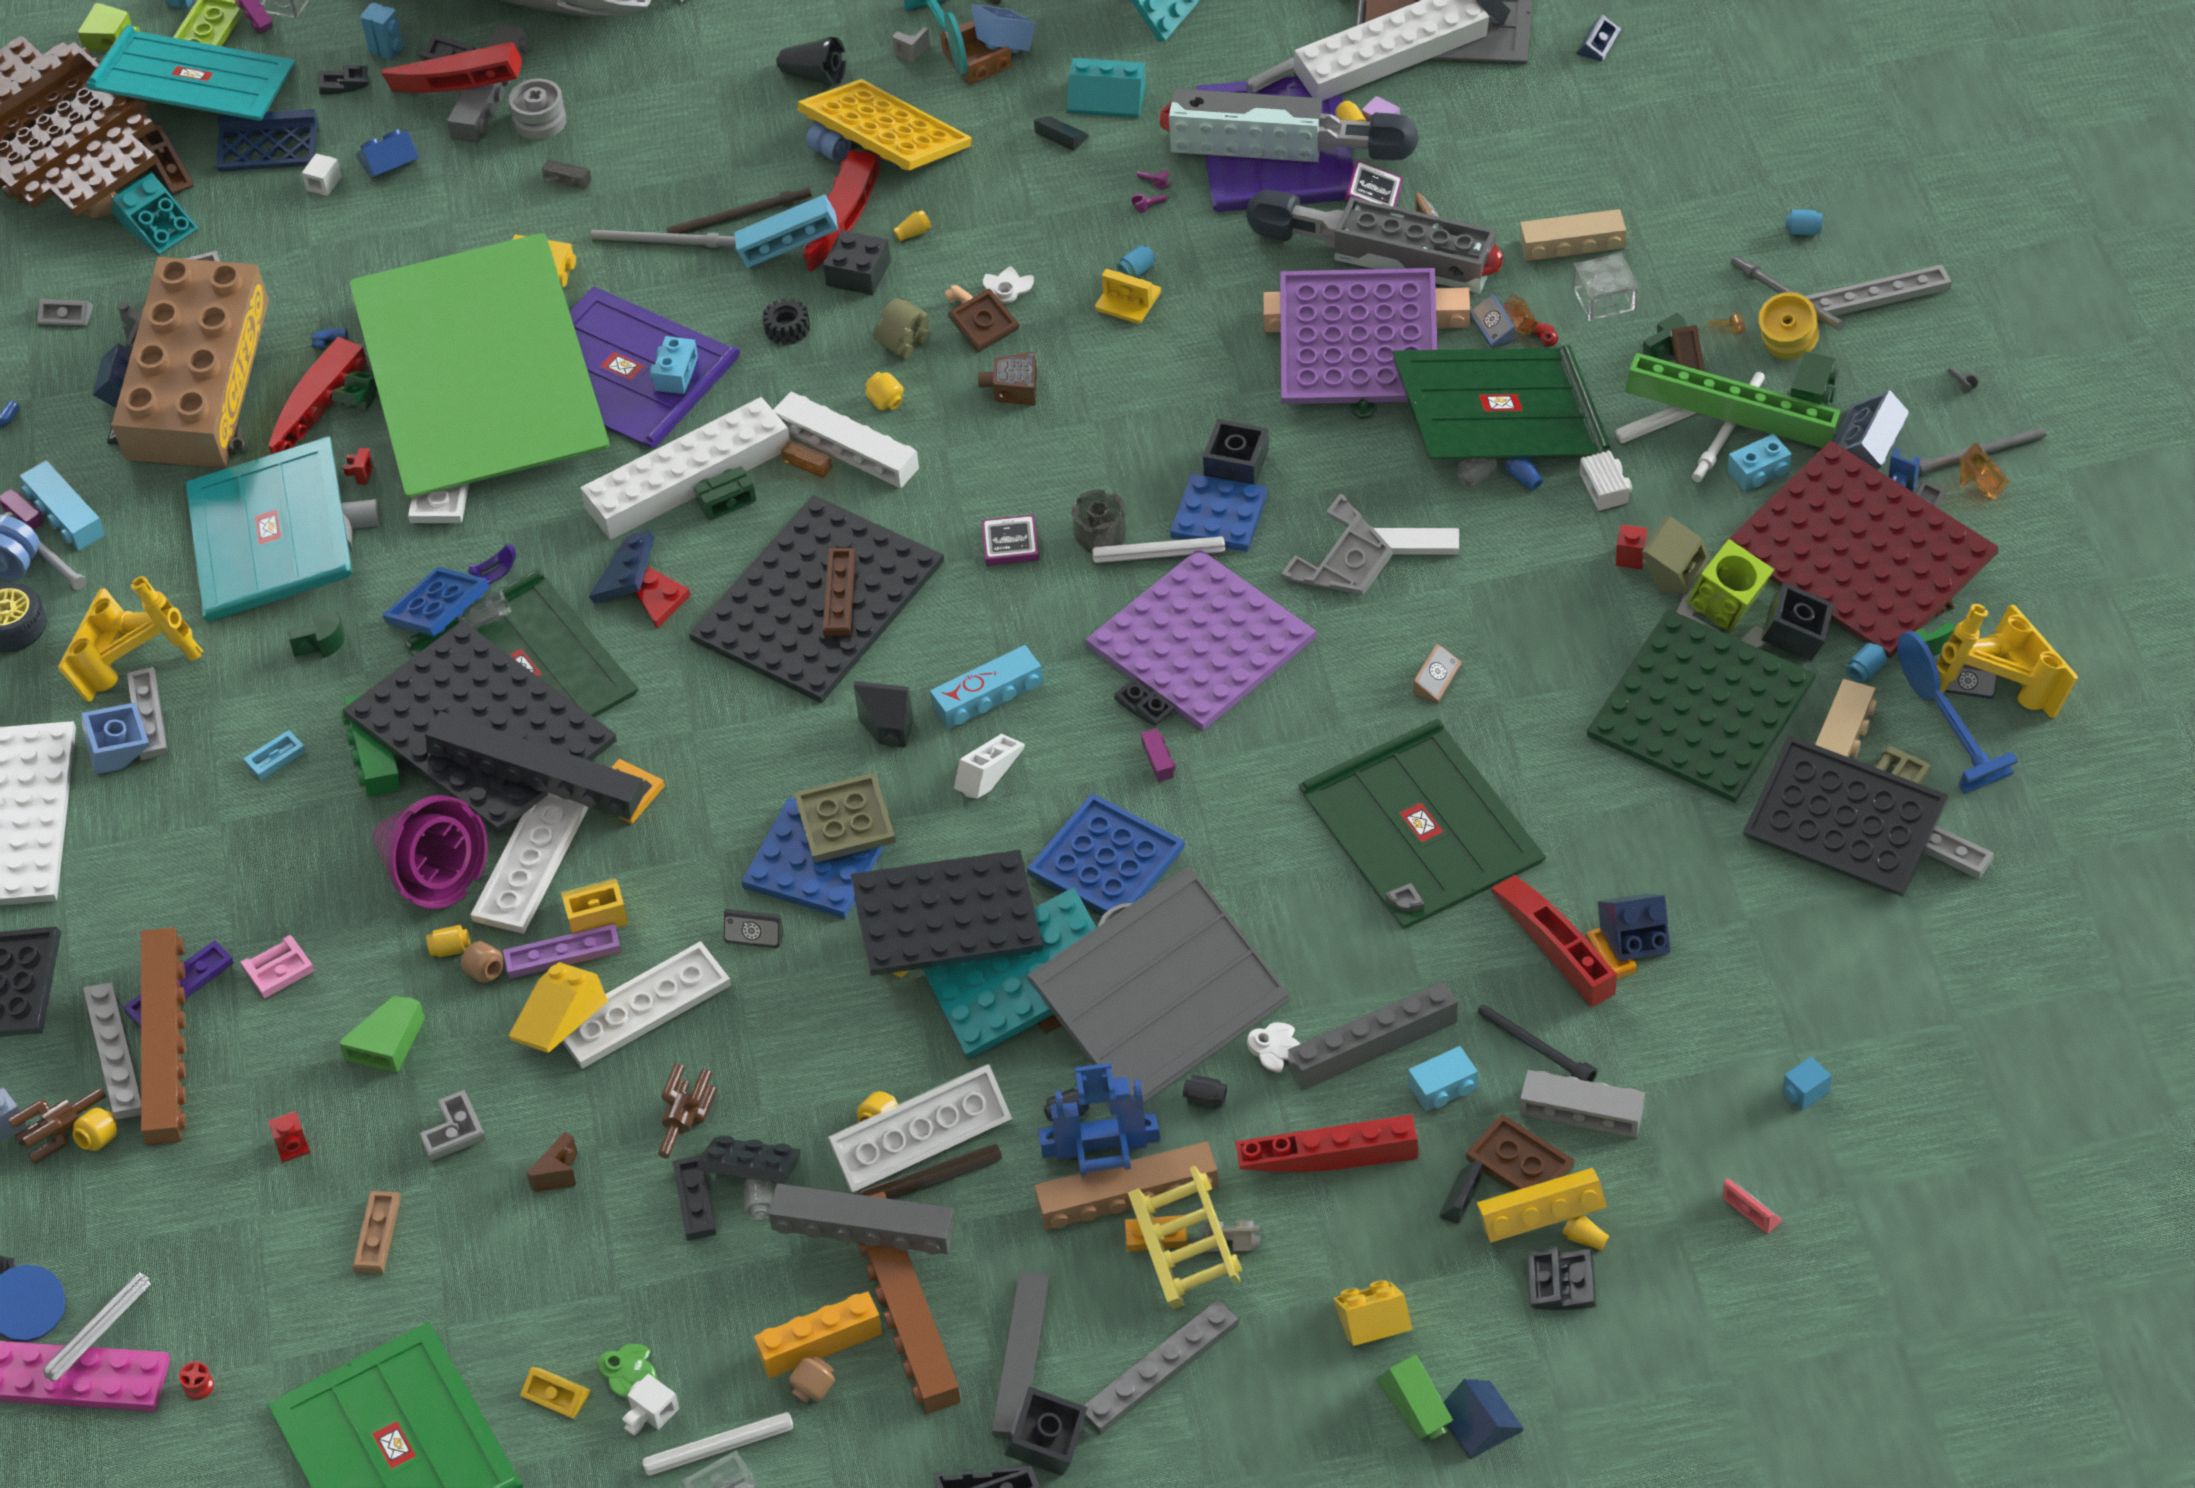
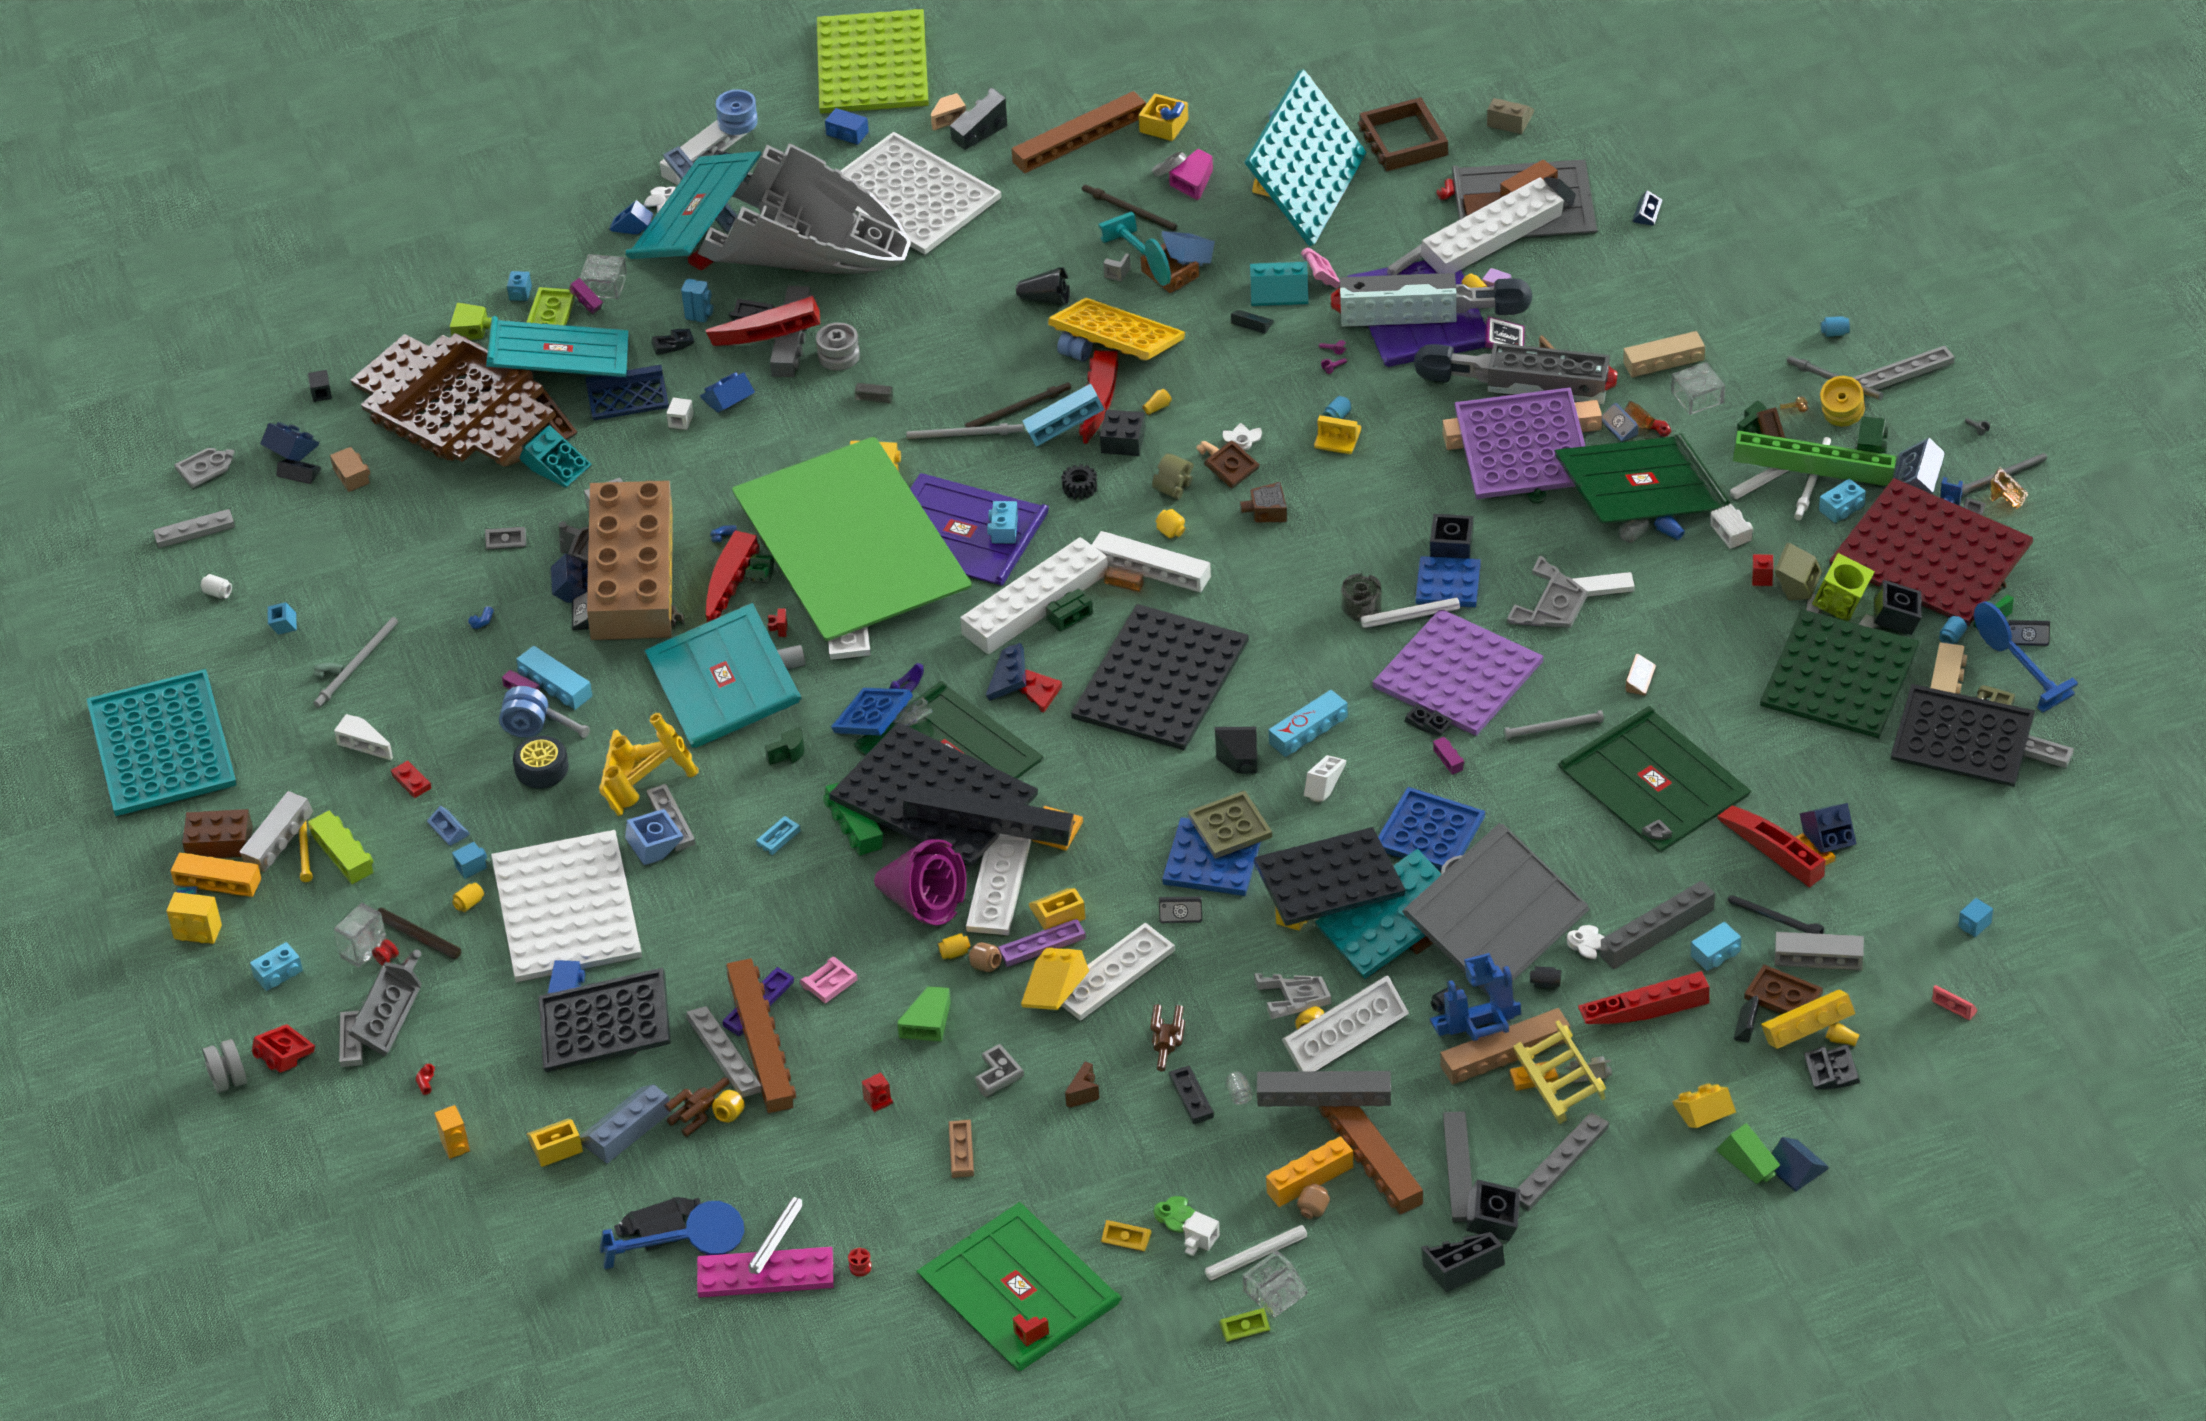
camera: 10 degrees left, 5 degrees down
black plate [698,1135,800,1183] -> none
reddish brown tile [823,548,856,636] -> none
dark brown axle [860,1144,1002,1199] -> none
tile [981,514,1039,565] -> none
yellow plate [1936,604,2078,718] -> none
none -> light grey wing [1254,973,1331,1019]
none -> bright pink plate [1301,248,1340,288]
none -> light grey bar [1504,710,1604,740]

